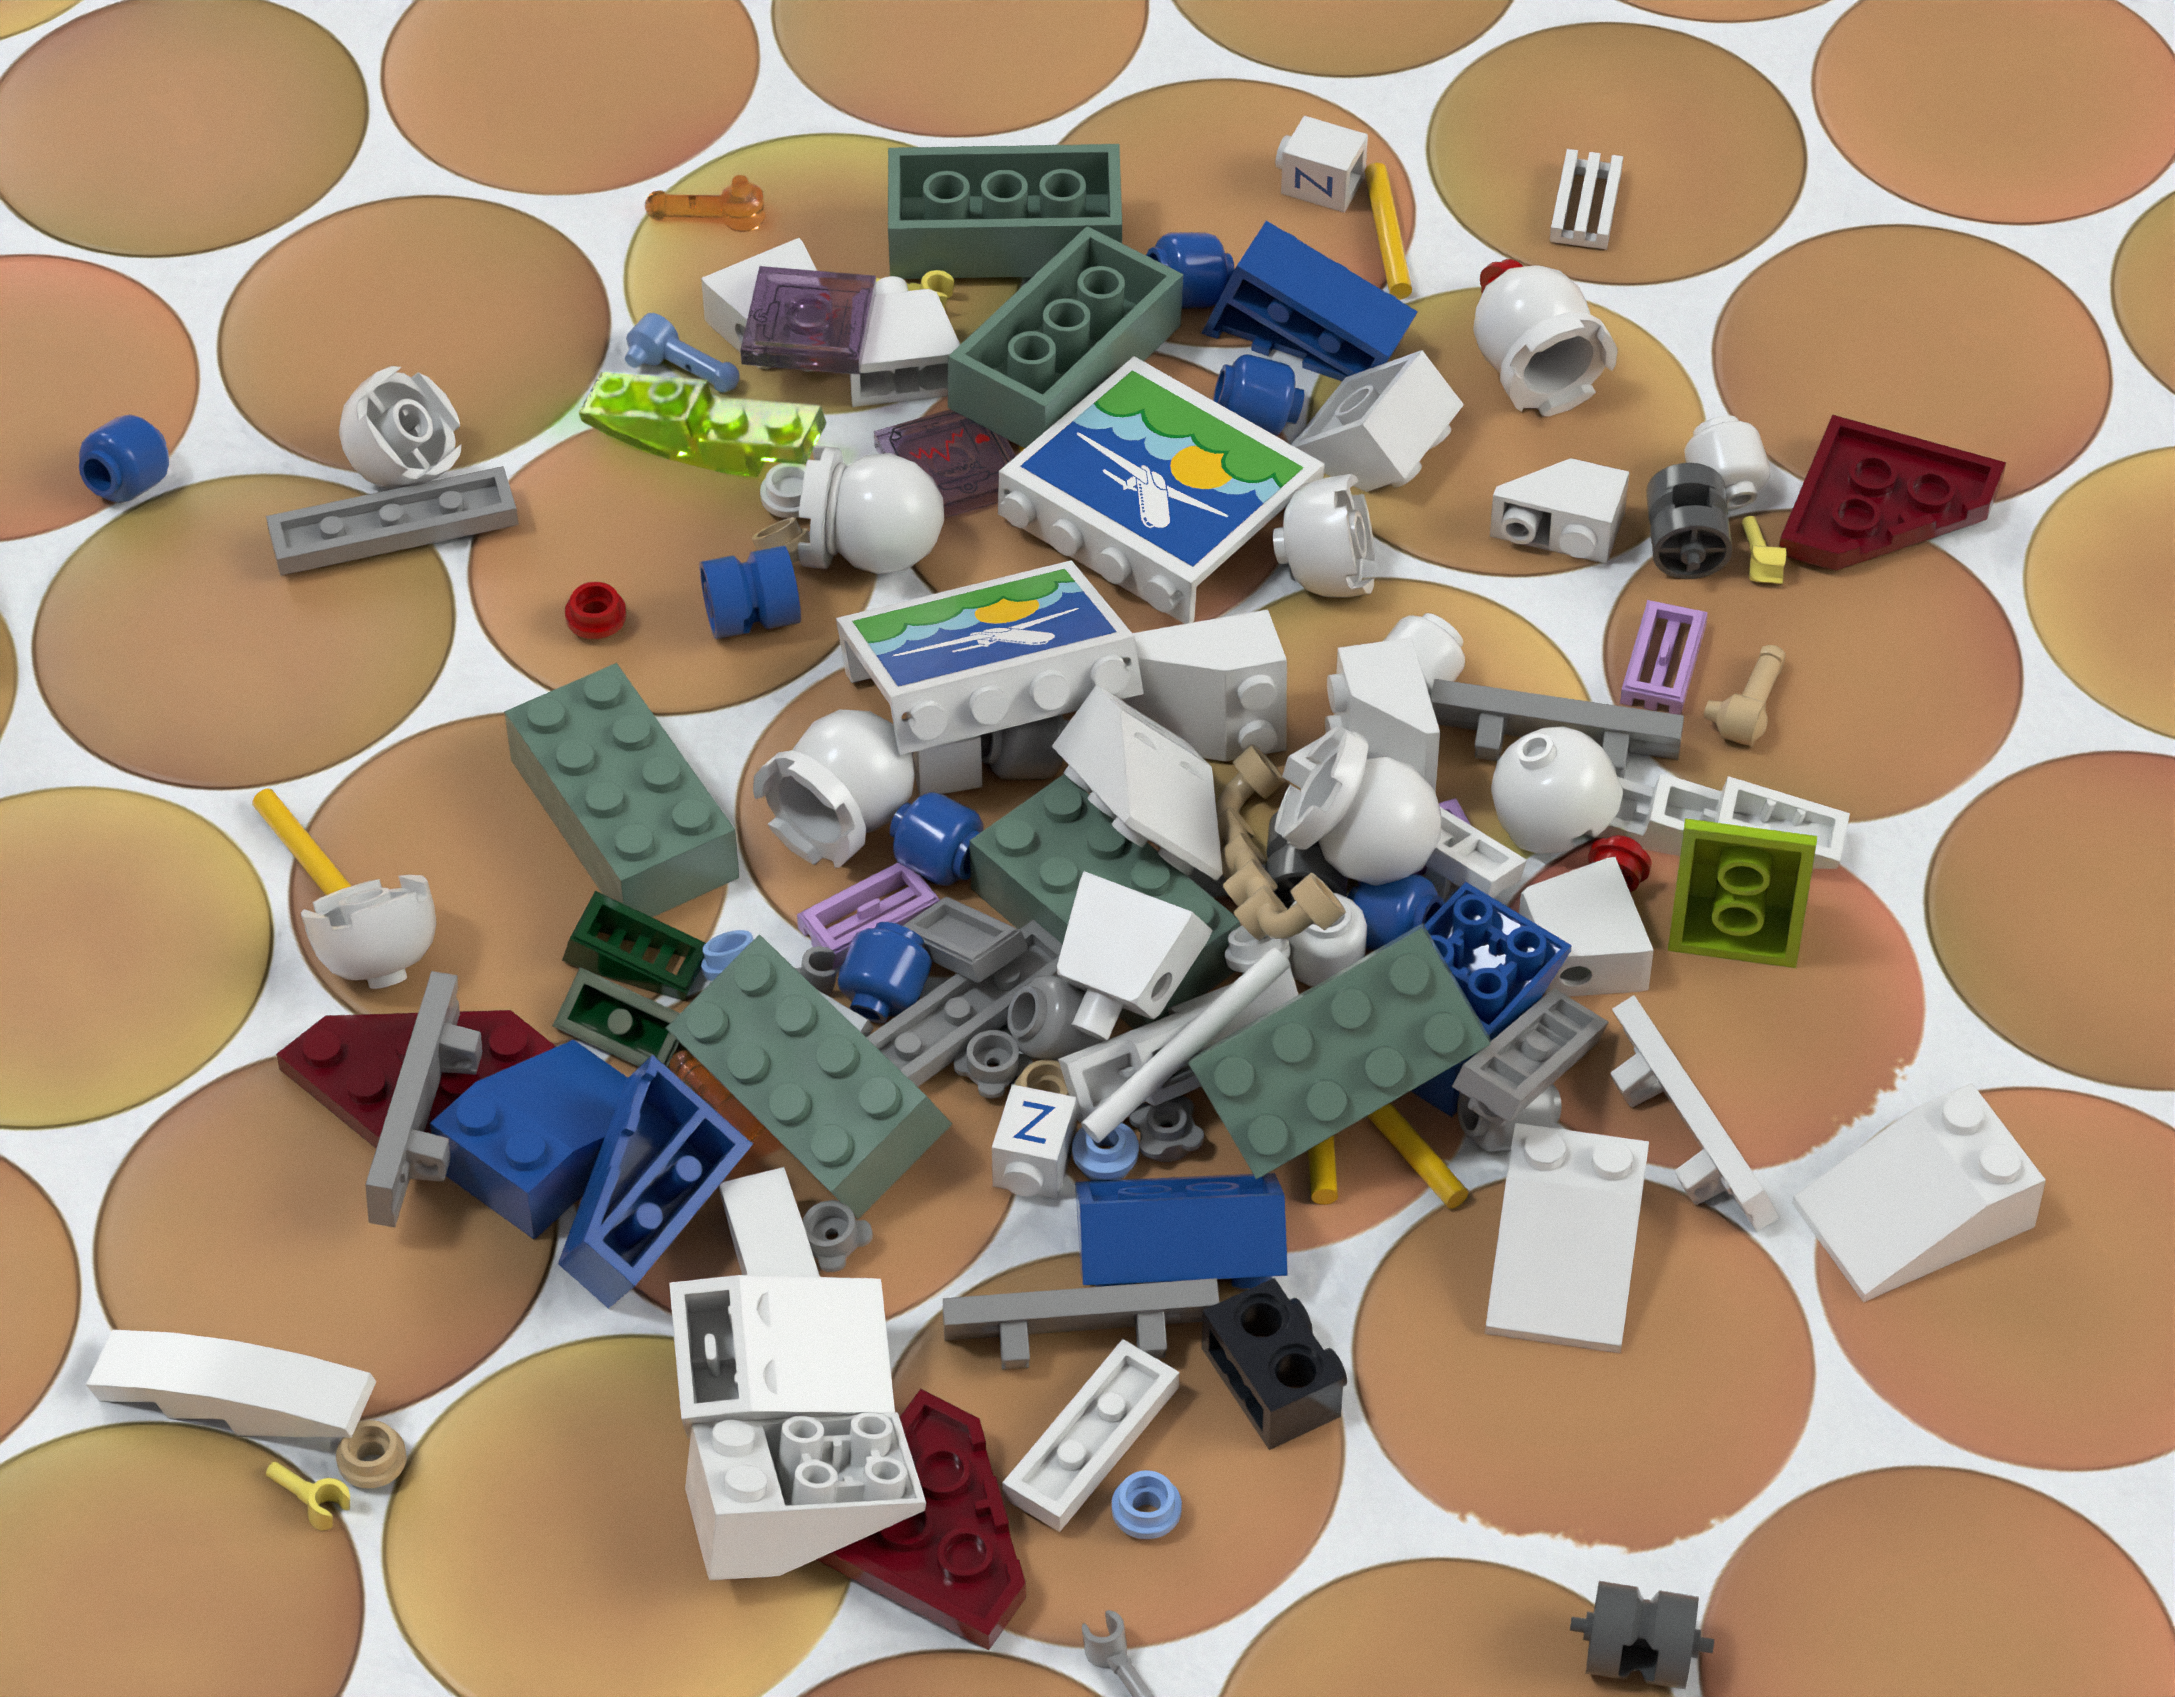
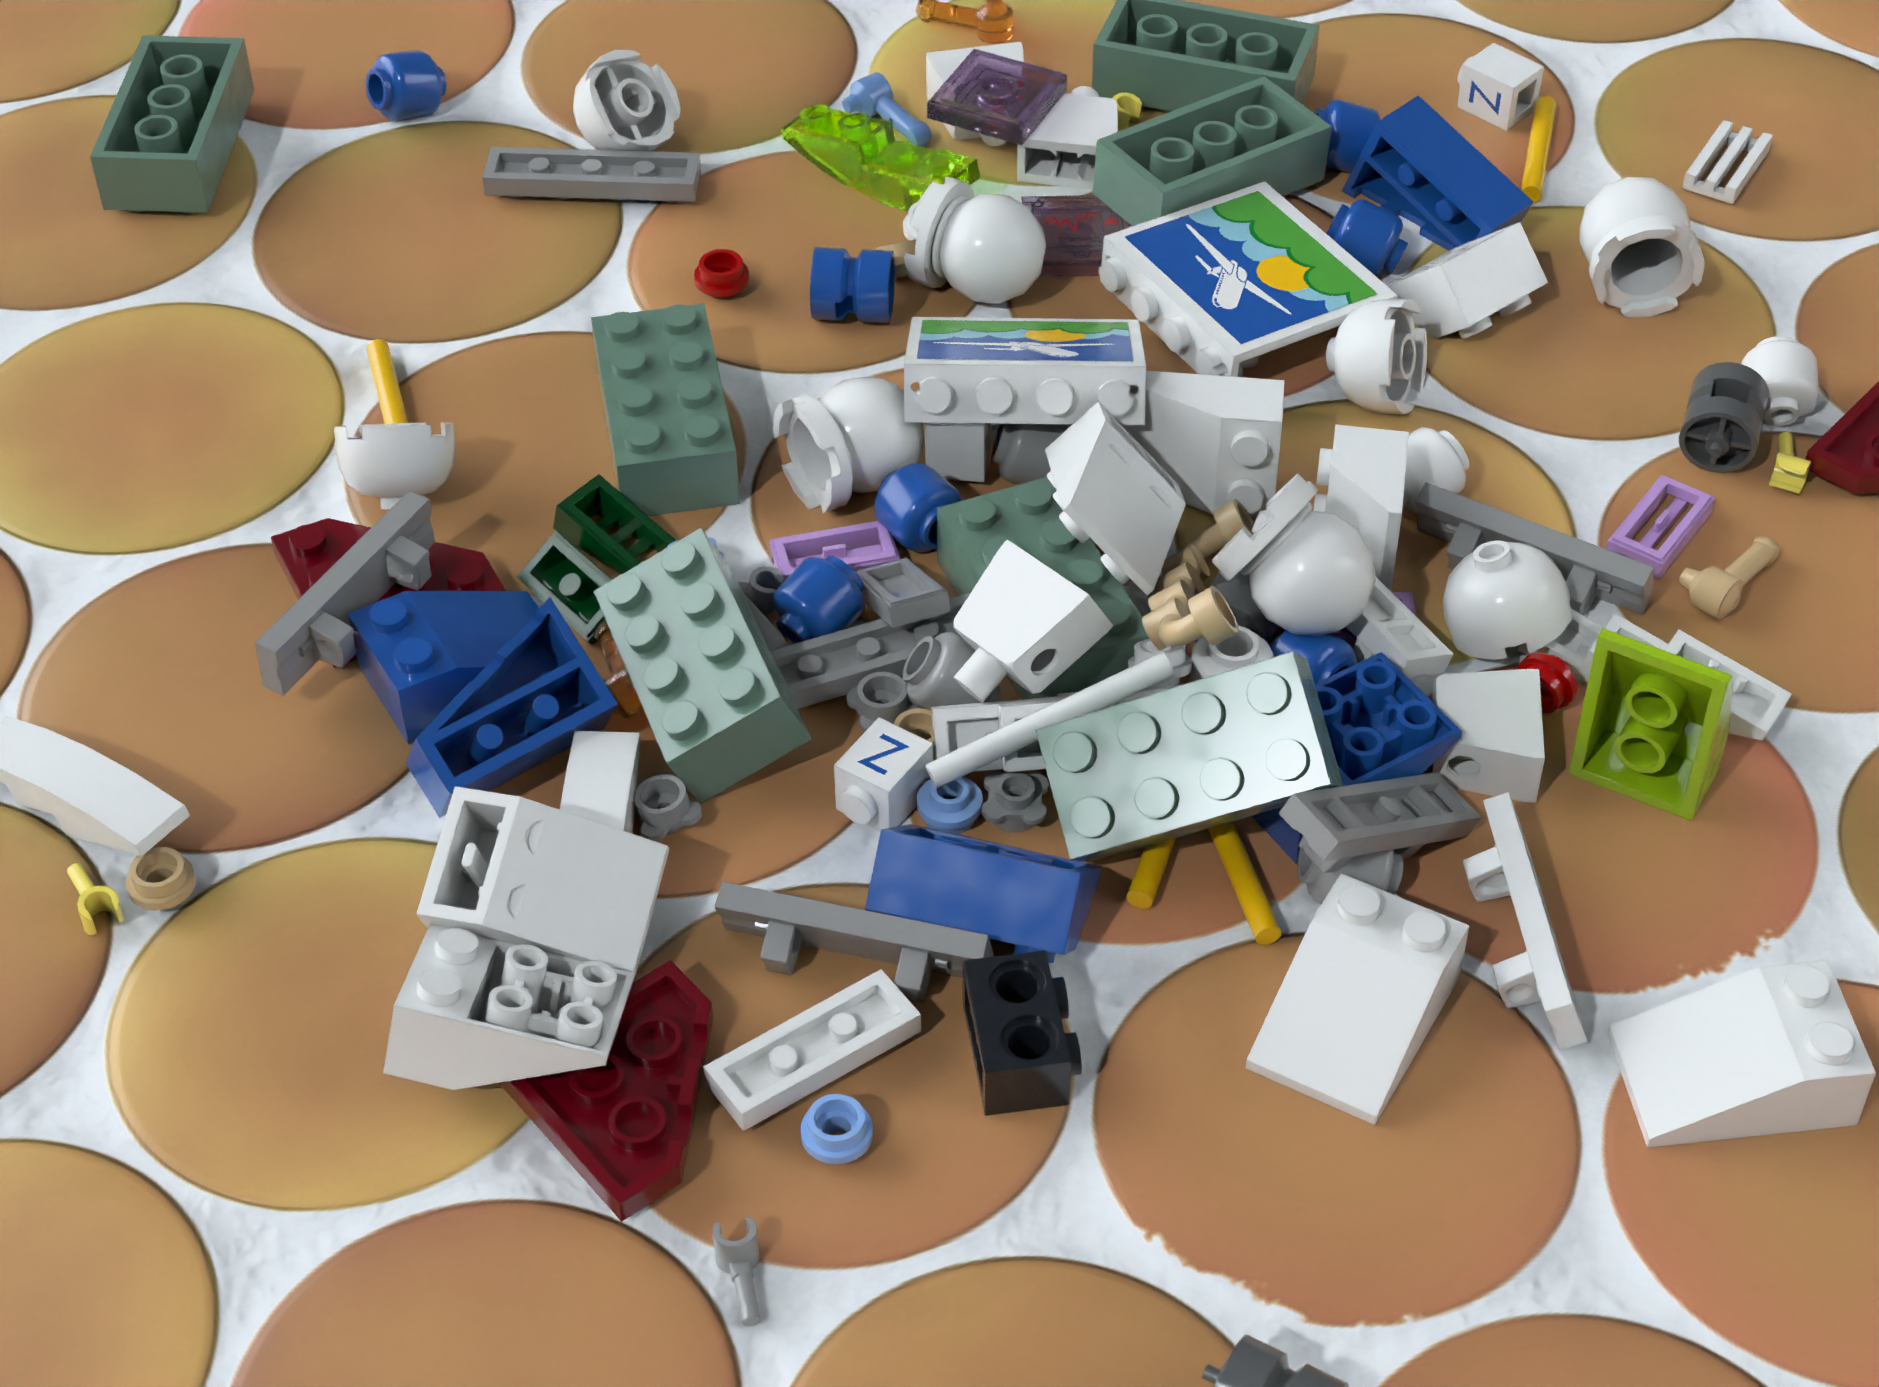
camera: 20 degrees right, 5 degrees down
white slope [1490,458,1629,564] -> none

